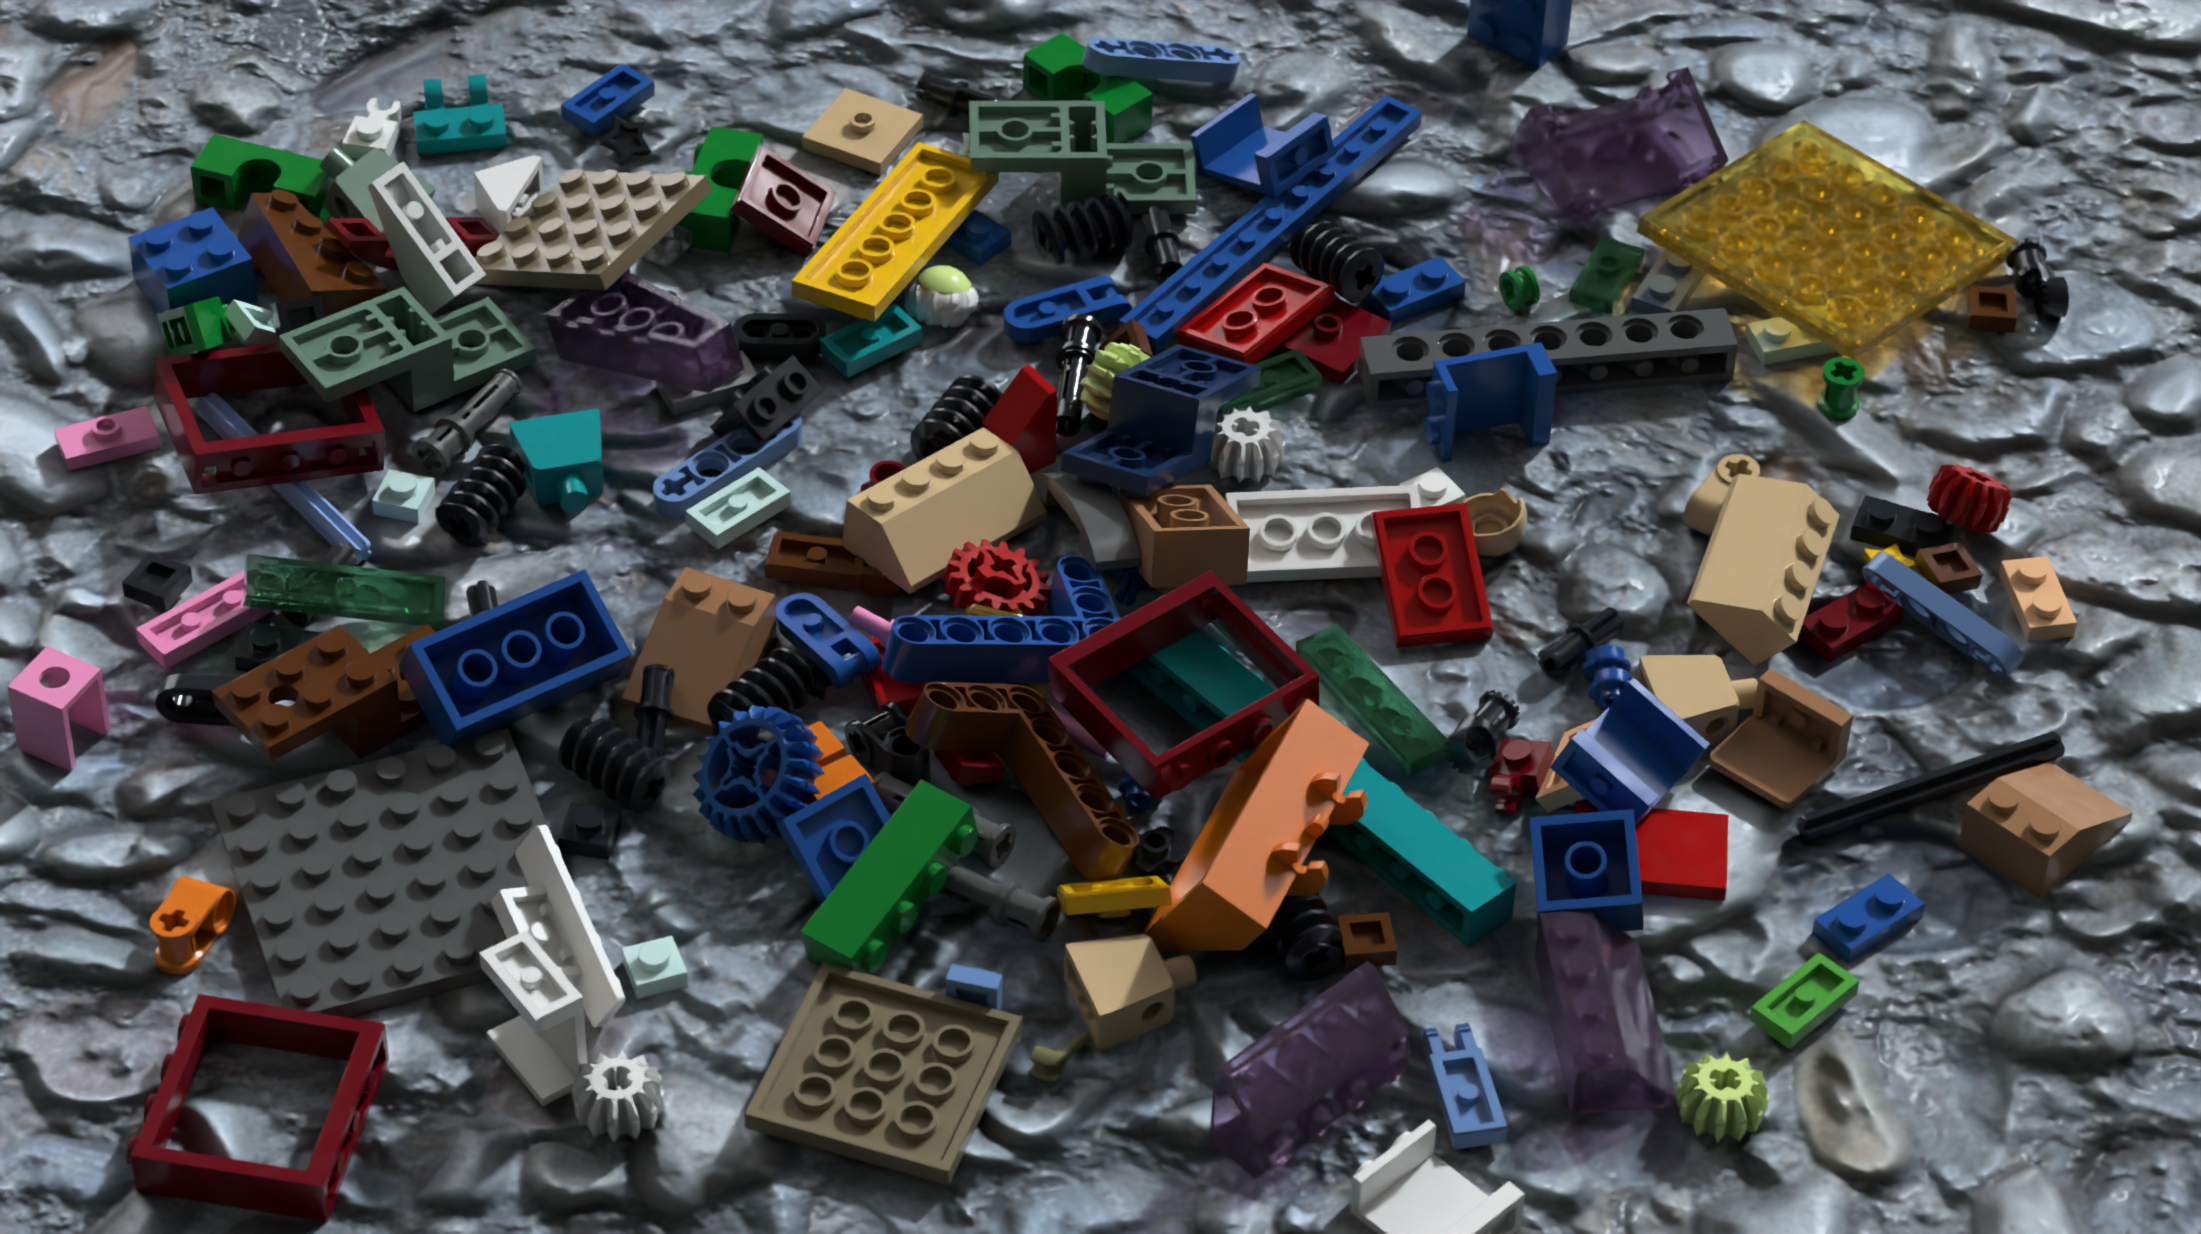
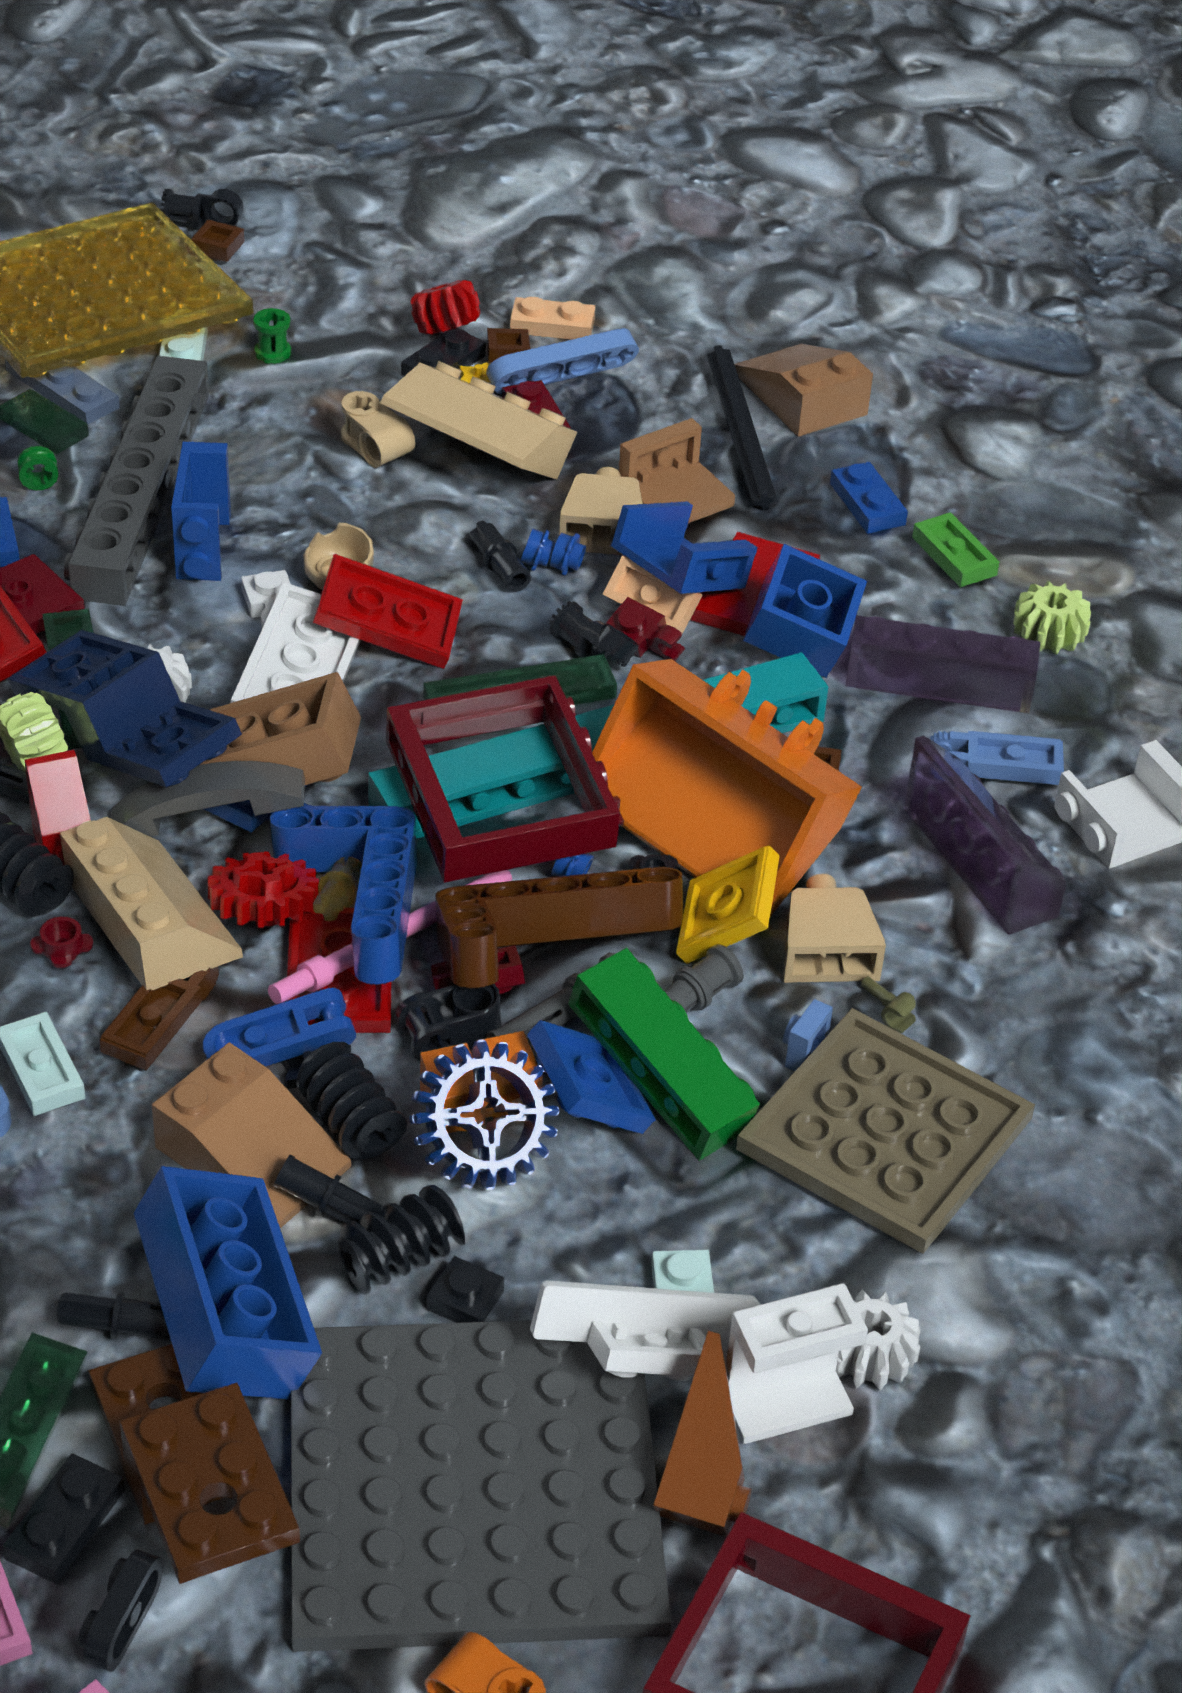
camera: 75 degrees left, 0 degrees up
none -> dark orange slope [654,1331,752,1537]

